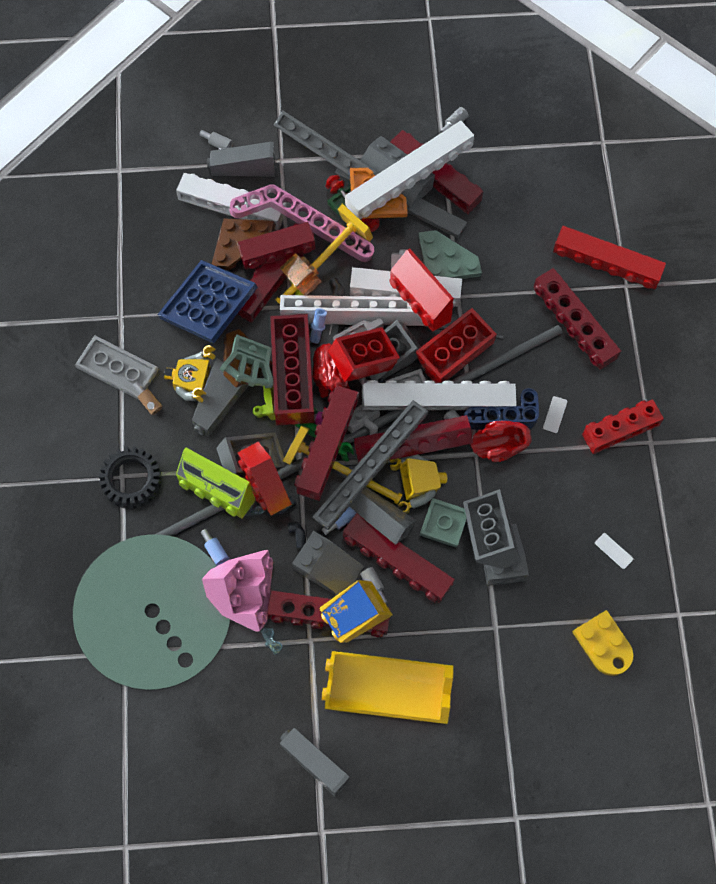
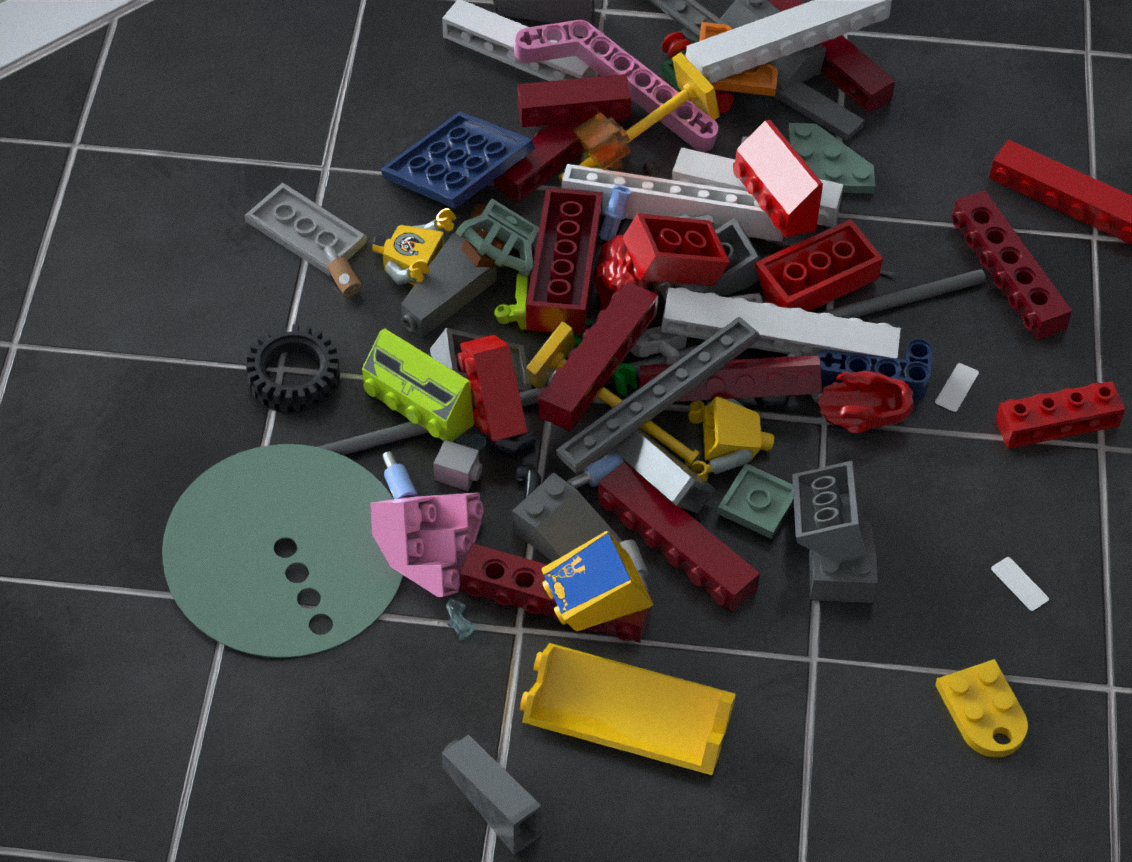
camera: 10 degrees right, 15 degrees down
reddish brown plate [212,219,276,270] -> none
none -> light grey brick [433,440,483,491]

